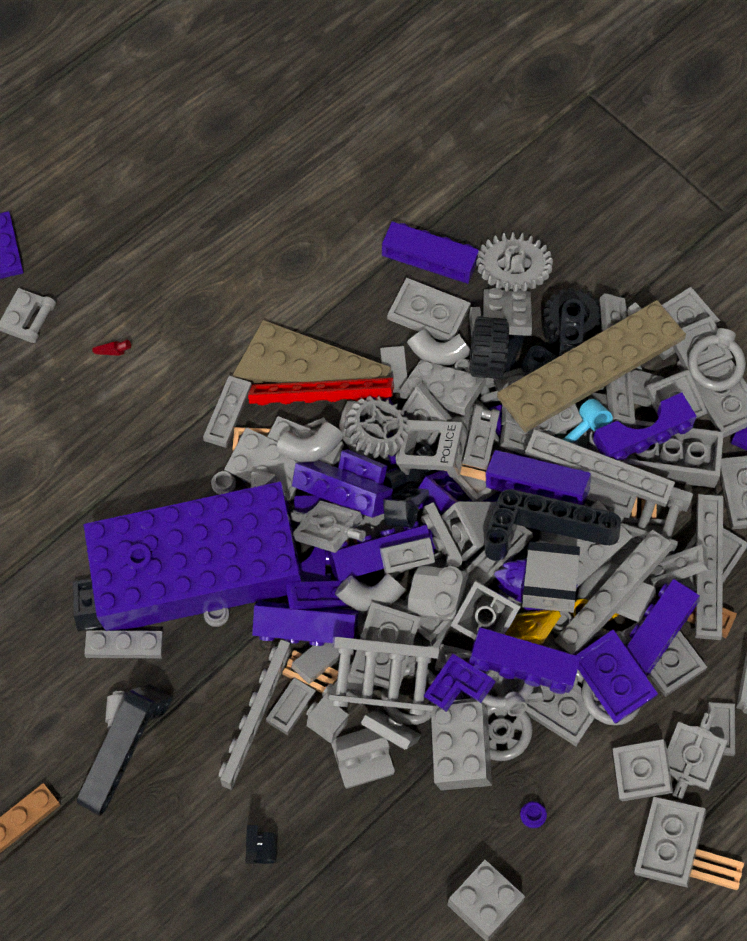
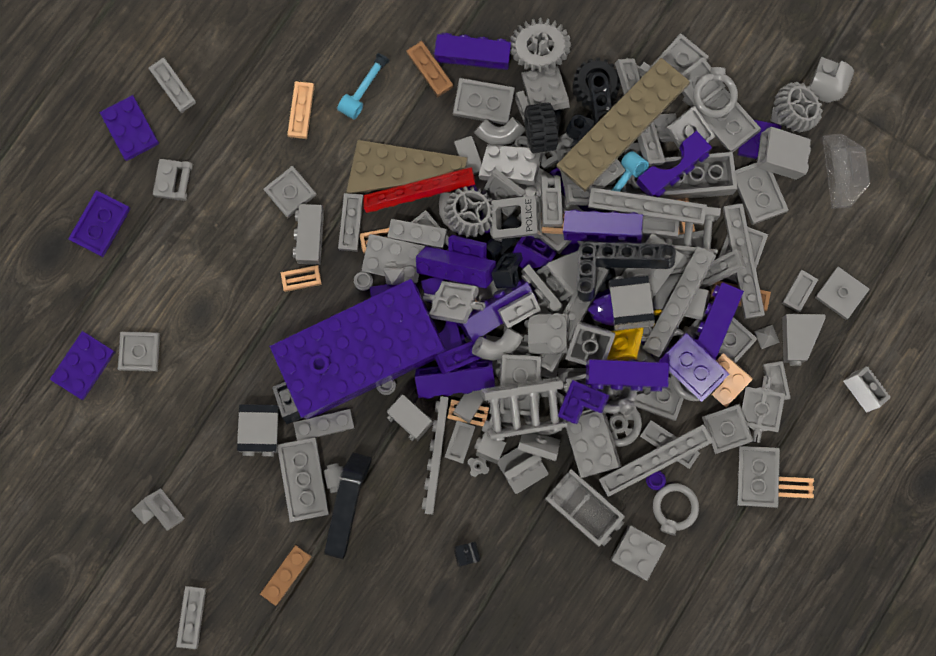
camera: 10 degrees left, 15 degrees up
dark red bar [92,340,131,356] -> none
light grey cylinder [276,422,344,462] -> none
none -> light grey plate [149,57,196,113]
none -> light grey panel [237,404,281,457]
none -> light grey plate [263,166,317,218]
none -> light grey plate [277,438,329,522]
none -> light nougat tile [281,265,322,292]
none -> light nougat plate [287,81,314,139]
none -> light grey brick [293,204,324,265]
none -> medium azure piece [337,53,389,120]
none -> light grey container [387,394,433,441]
none -> medium nougat plate [407,41,453,97]
none -> light grey plate [468,457,489,477]
none -> clear door [544,470,625,547]
none -> light grey plate [599,424,713,497]
none -> light grey plate [640,420,700,469]
none -> light grey piece [653,483,699,536]
none -> light nougat plate [711,353,753,407]
none -> light grey slope [754,325,780,349]

